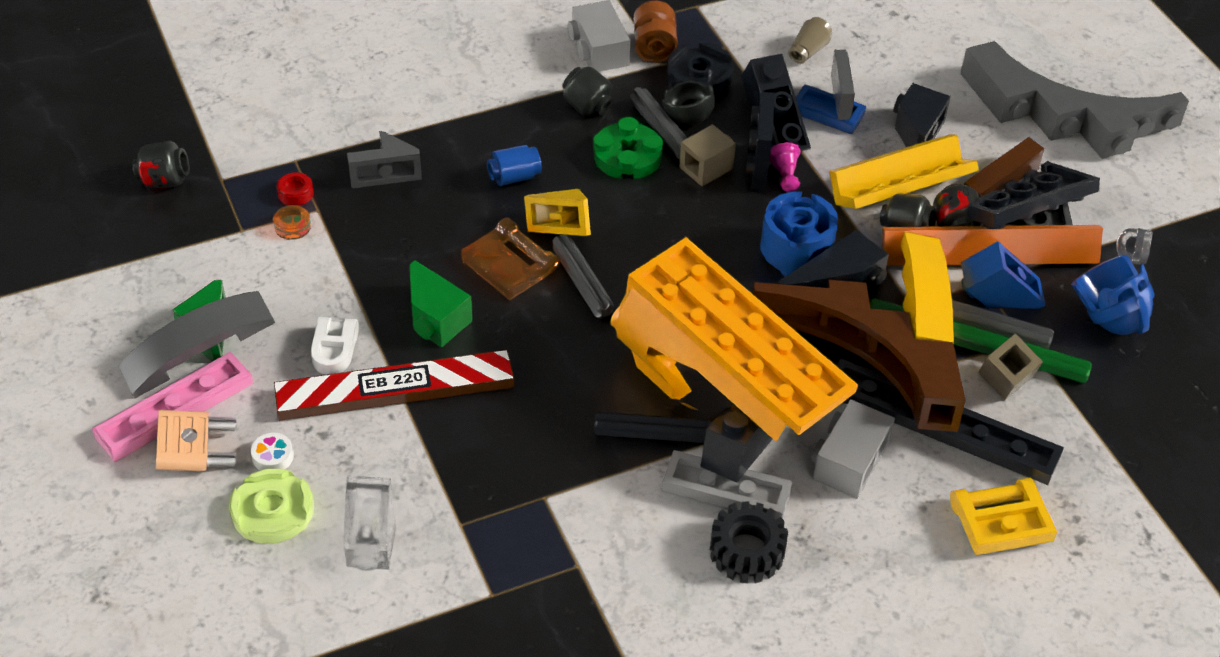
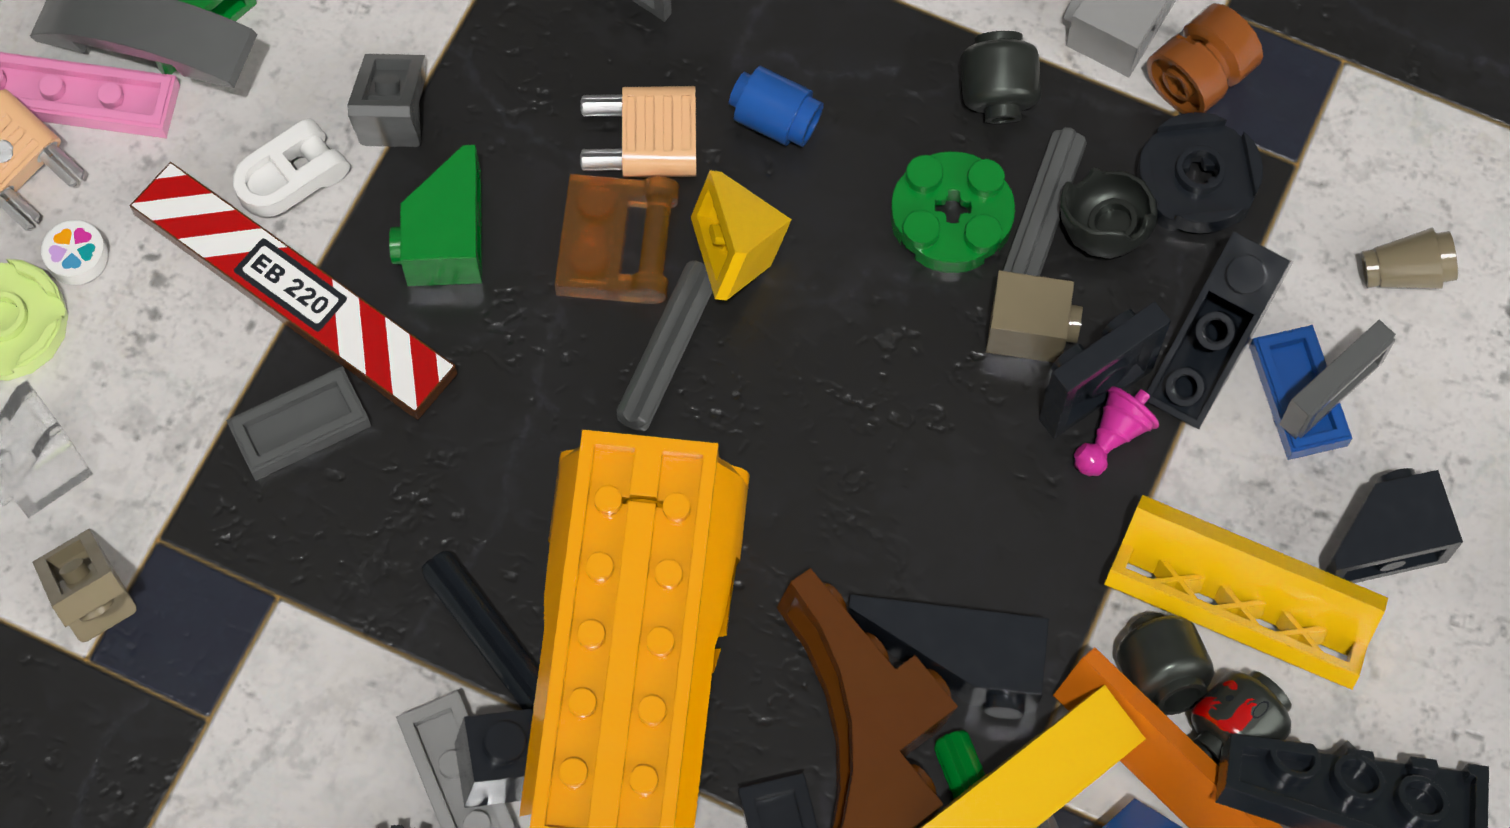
camera: 50 degrees right, 20 degrees up
blue brick [760,191,838,277] -> none
reddish brown piece [964,137,1045,198] -> none
none -> dark tan slope [32,528,136,642]
none -> dark grey tile [226,366,371,481]
none -> dark grey slope [347,54,426,147]
none -> light nougat piece [580,86,697,178]

